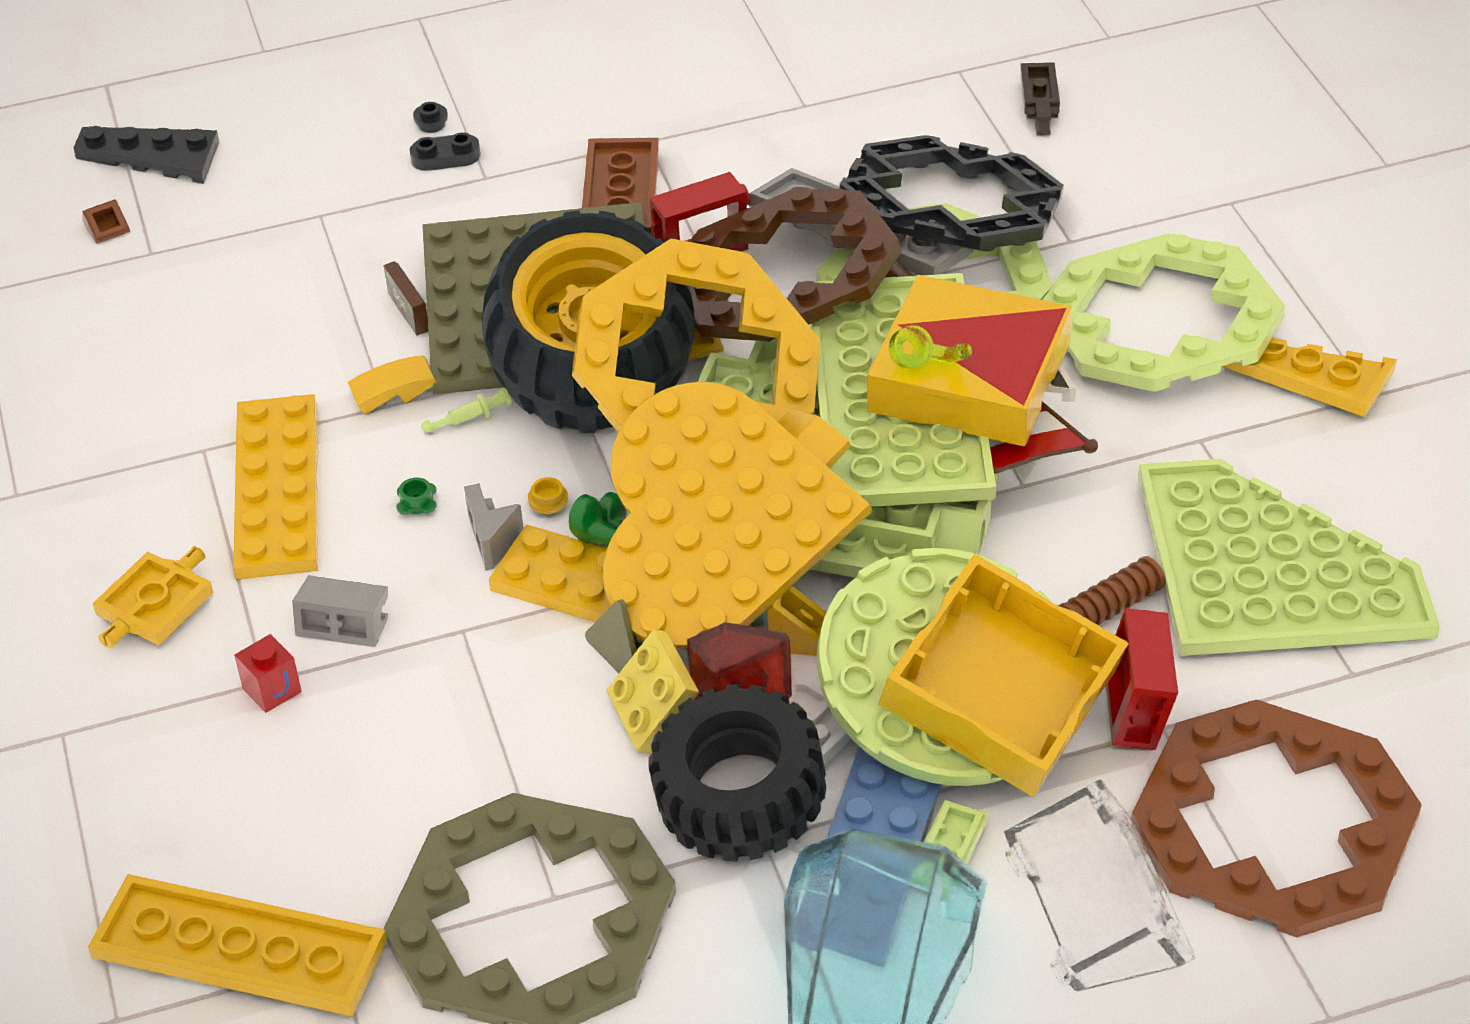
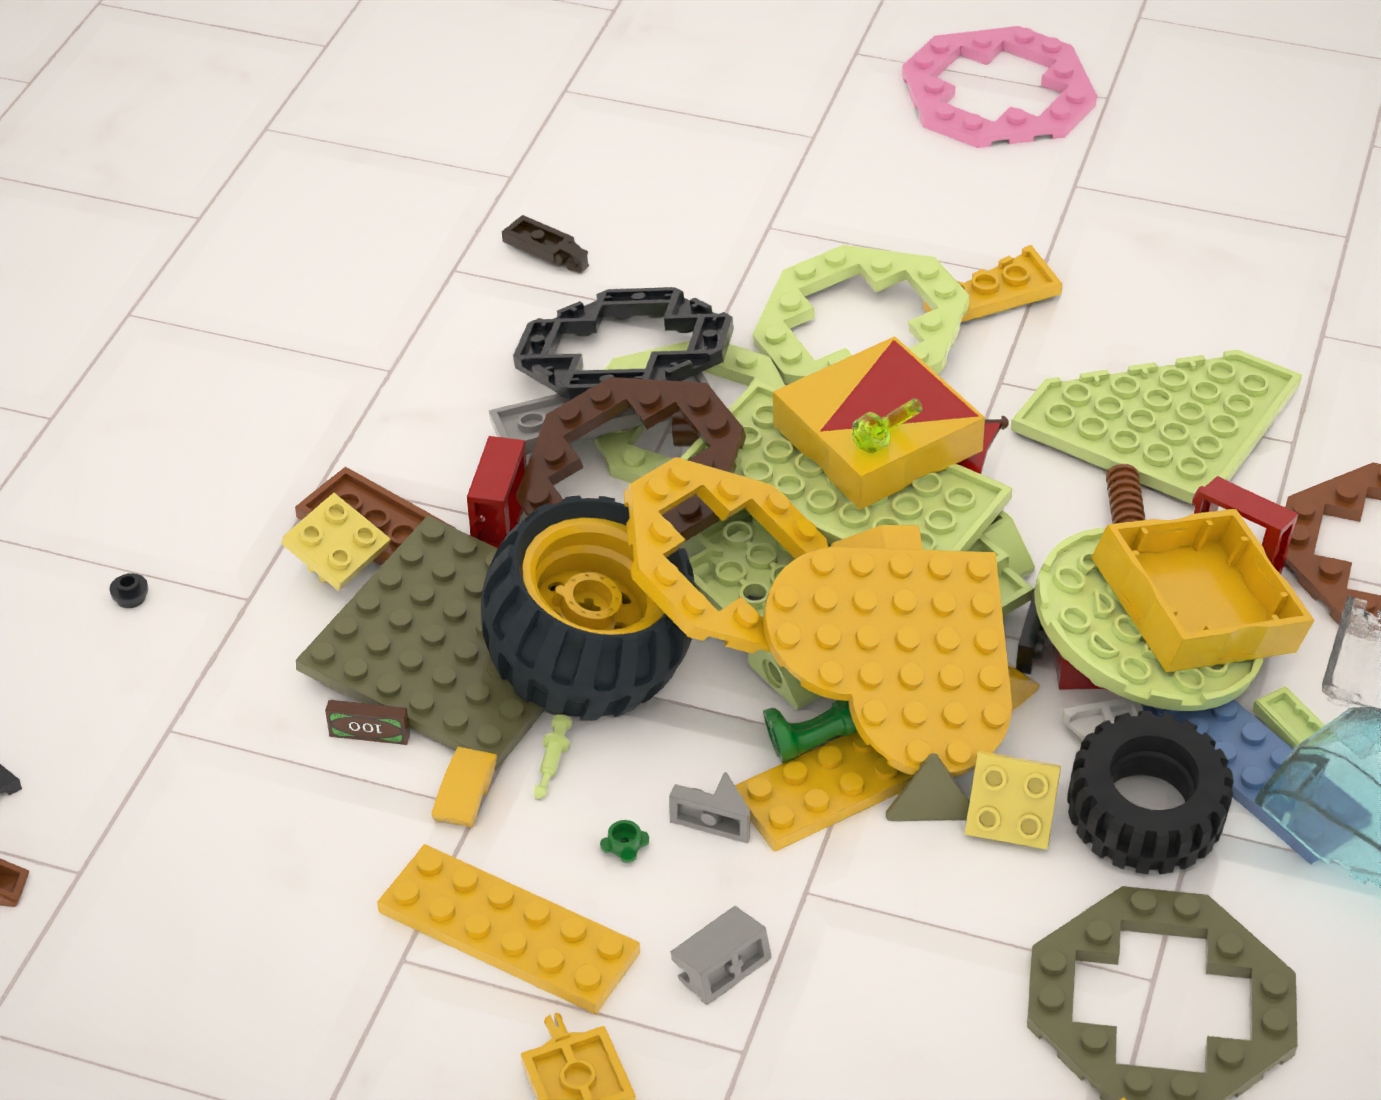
camera: 55 degrees left, 0 degrees up
red brick [234,633,302,713] -> none
black plate [409,132,481,171] -> none
yellow plate [528,477,568,514] -> none
clear red slope [687,622,792,700] -> none
none -> light yellow plate [281,493,391,591]

